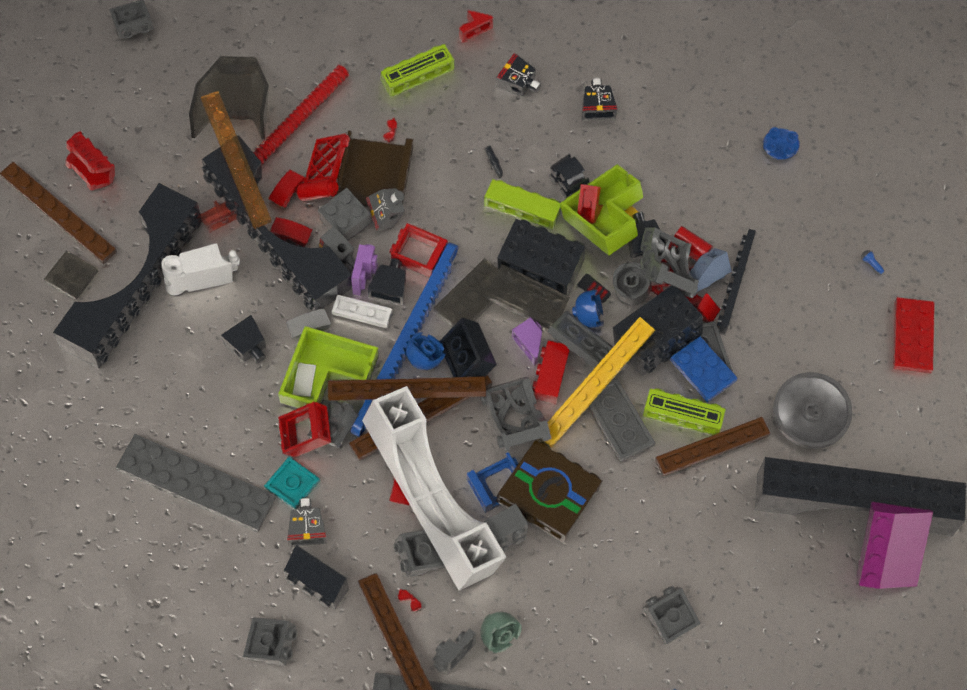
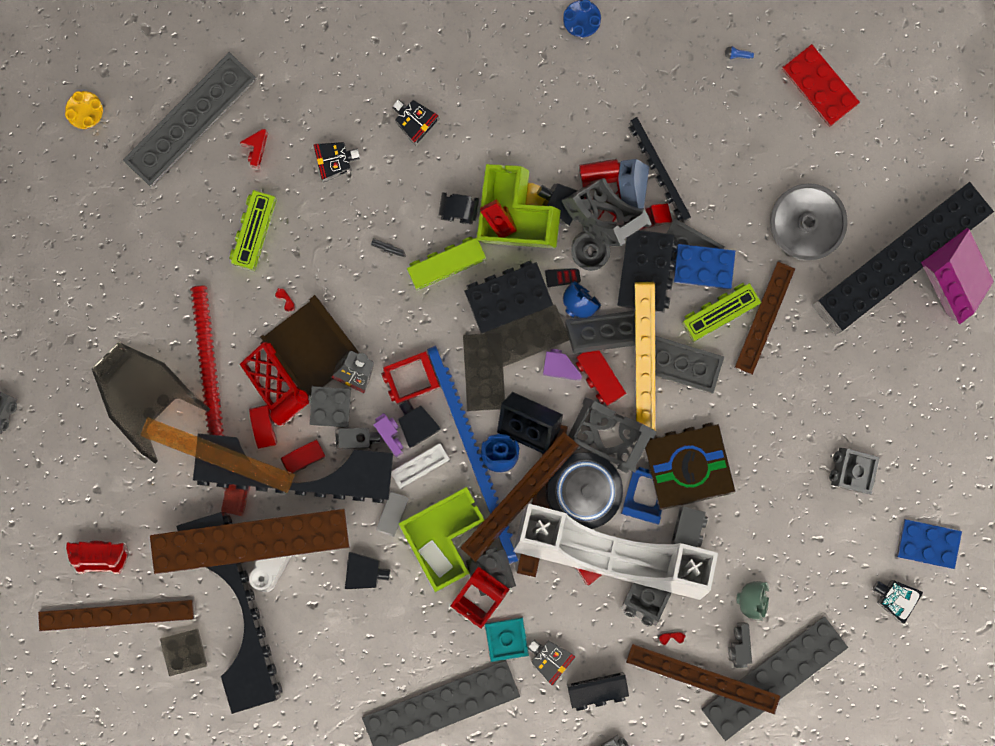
camera: 40 degrees left, 20 degrees up
none -> reddish brown plate [150,509,350,574]
none -> dish [546,452,623,529]

